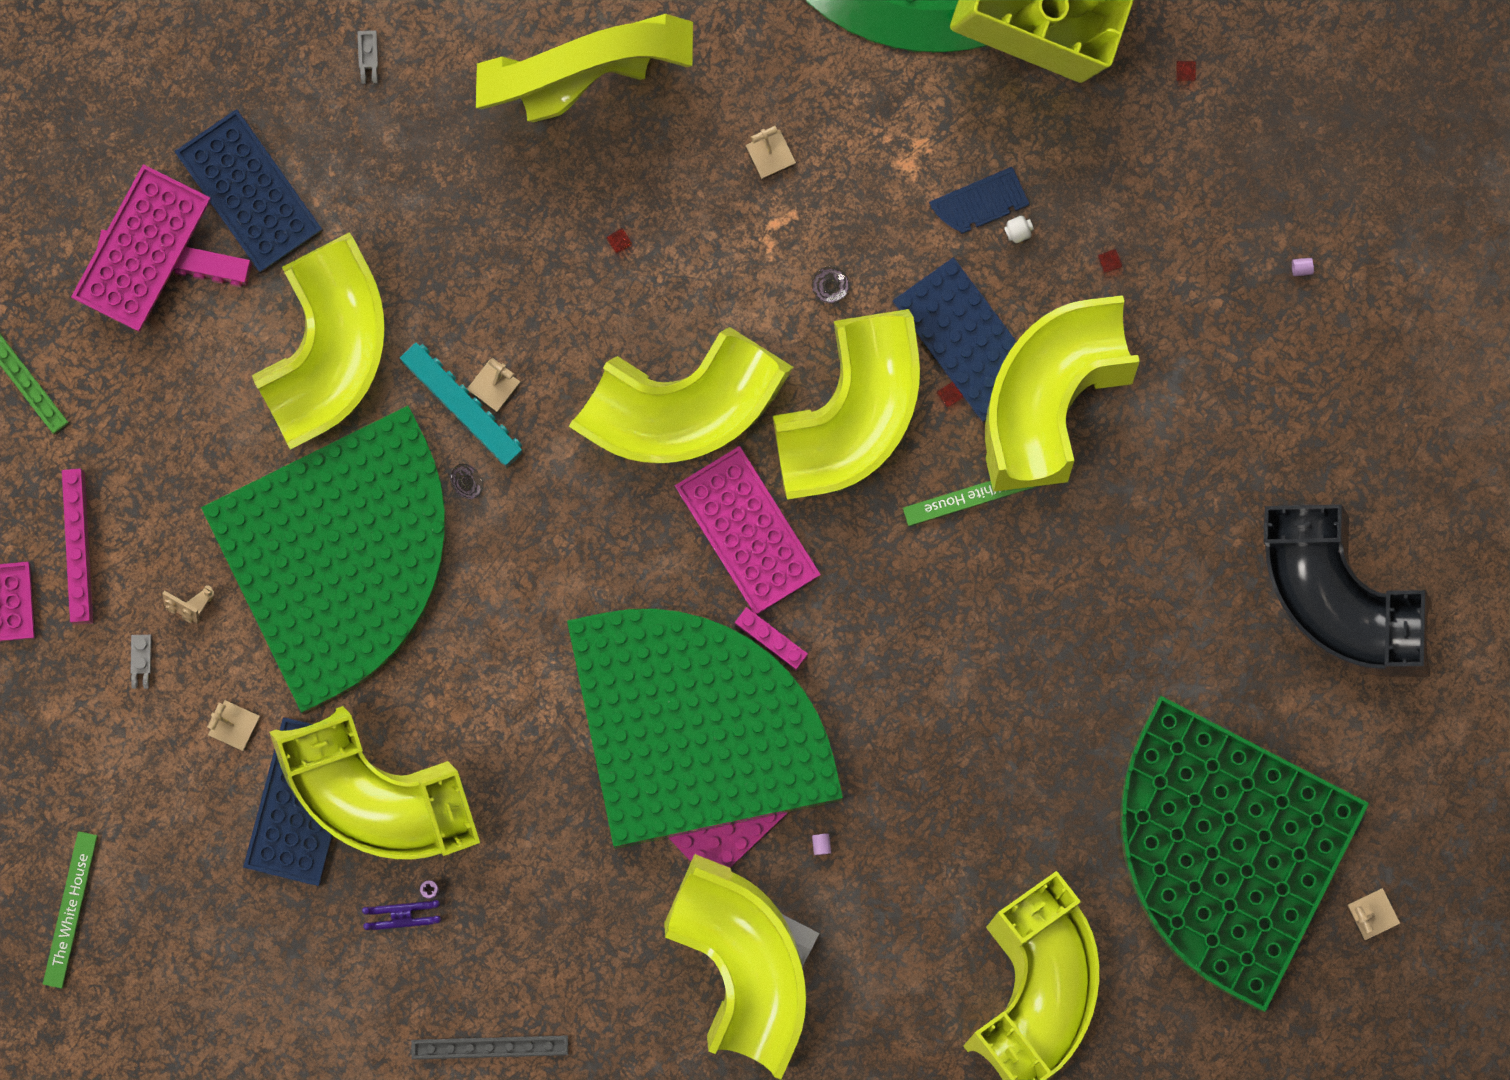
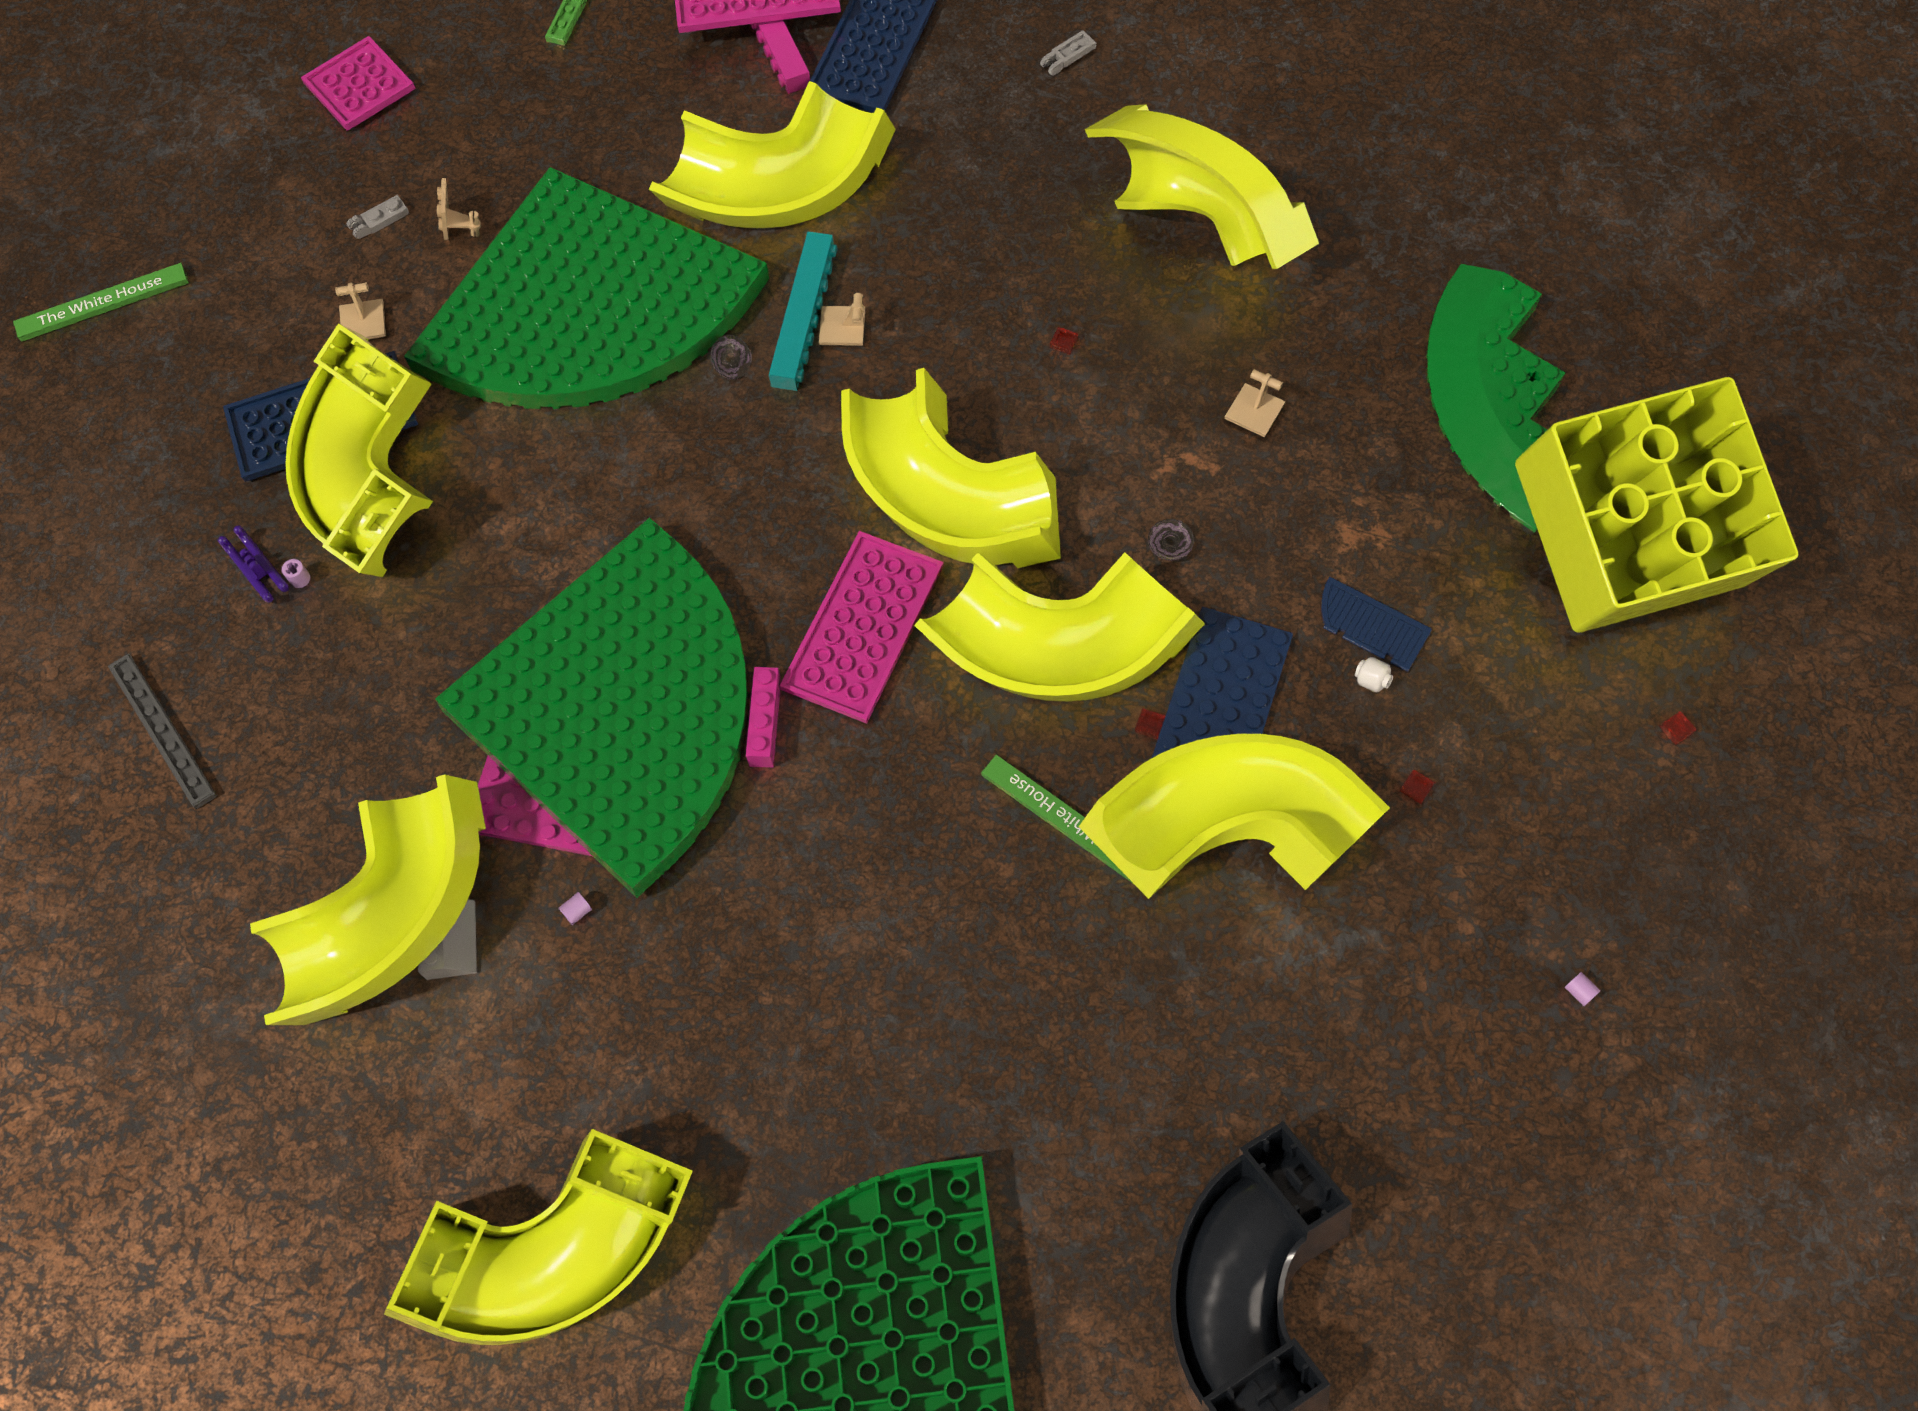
camera: 60 degrees right, 15 degrees down
dark pink brick [62,469,93,625] -> none

